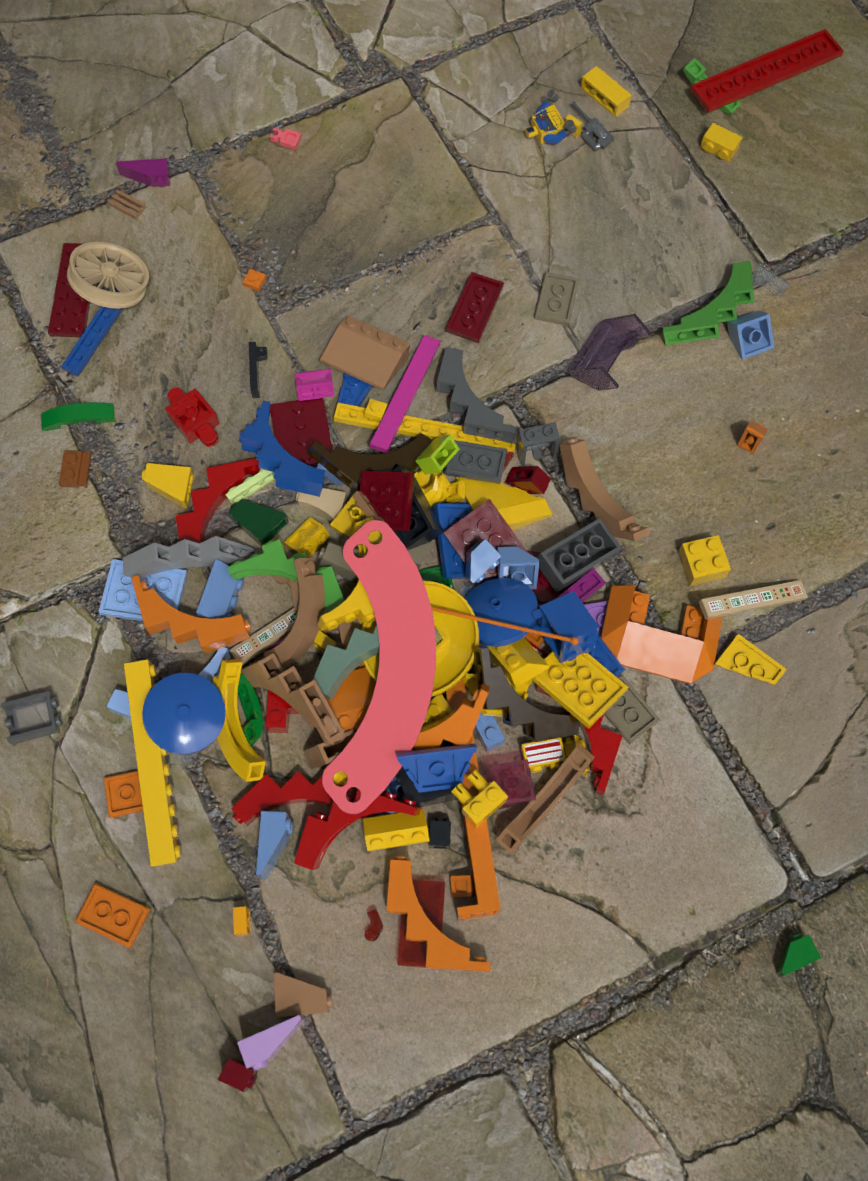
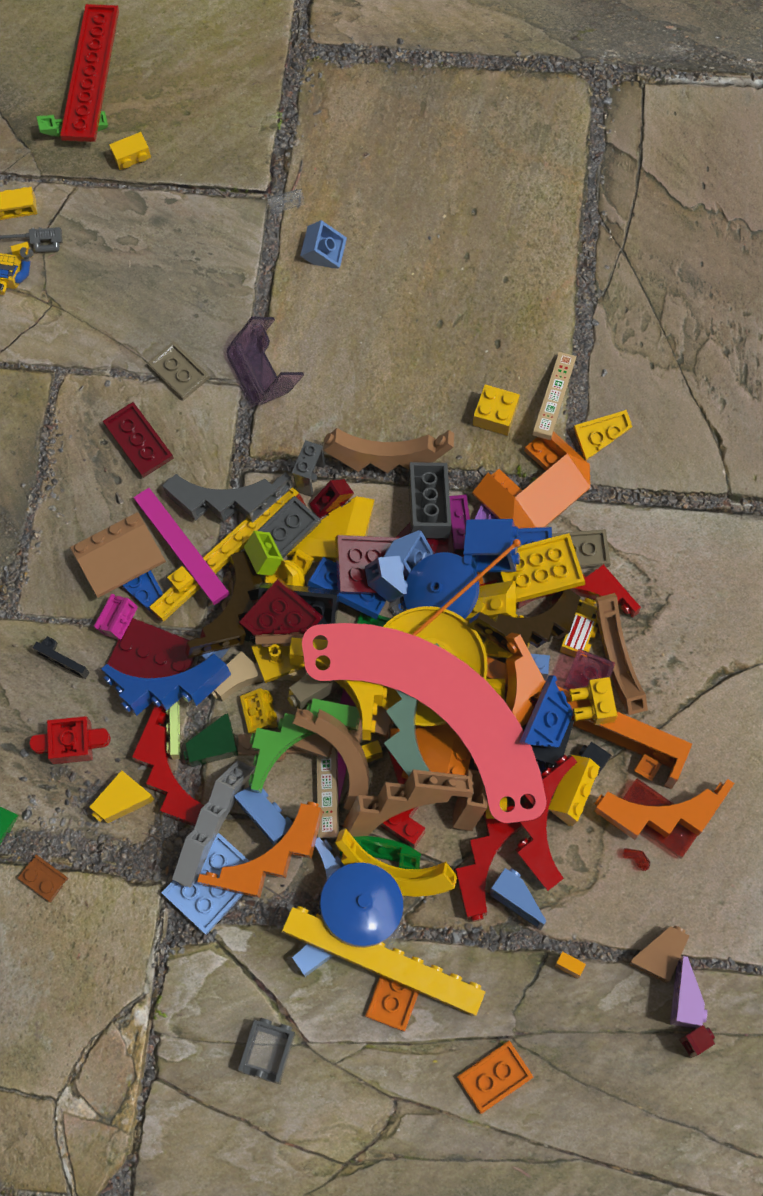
camera: 55 degrees left, 0 degrees up
bright green arch [663,261,754,345] -> none
orange slope [737,421,768,454] -> none

